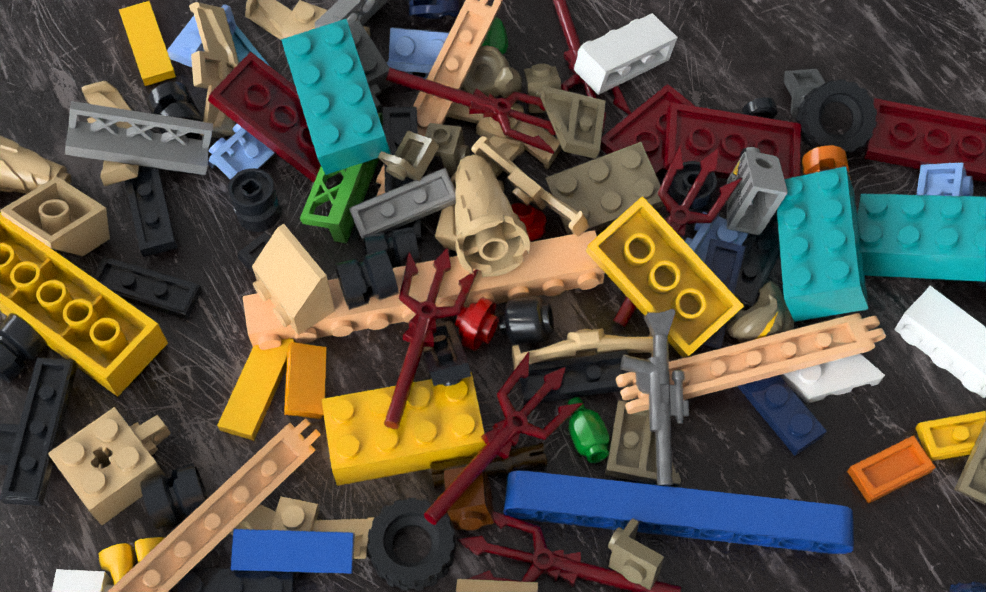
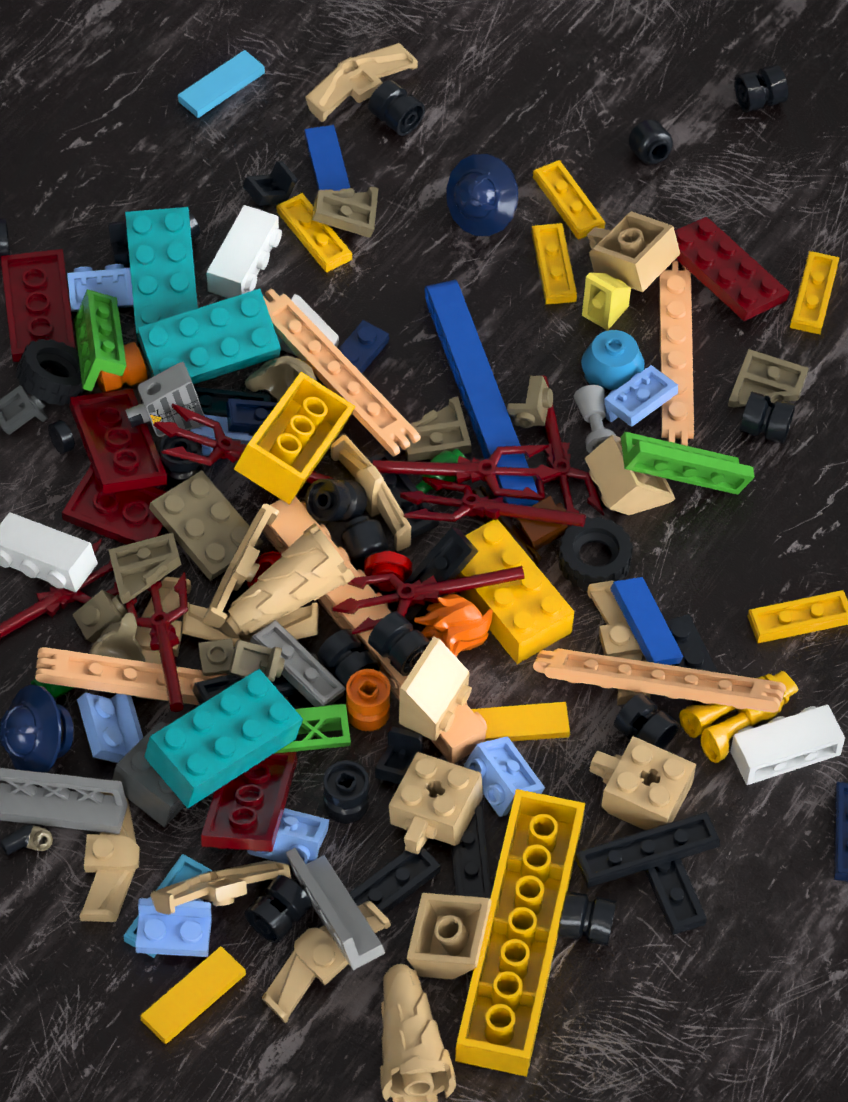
camera: 115 degrees left, 5 degrees down
light orange tile [284,342,327,419] -> none
flat silver piece [620,309,689,486] -> none
orange tile [847,435,936,504] -> none
none -> bright green fence [74,289,127,391]
none -> black wheel [306,479,367,522]
none -> orange wheel [346,669,390,731]
none -> dark red piece [372,445,561,501]
none -> tan hinge [389,752,483,854]
none -> orange hair [414,594,493,657]
none -> light blue bracket [464,736,545,817]

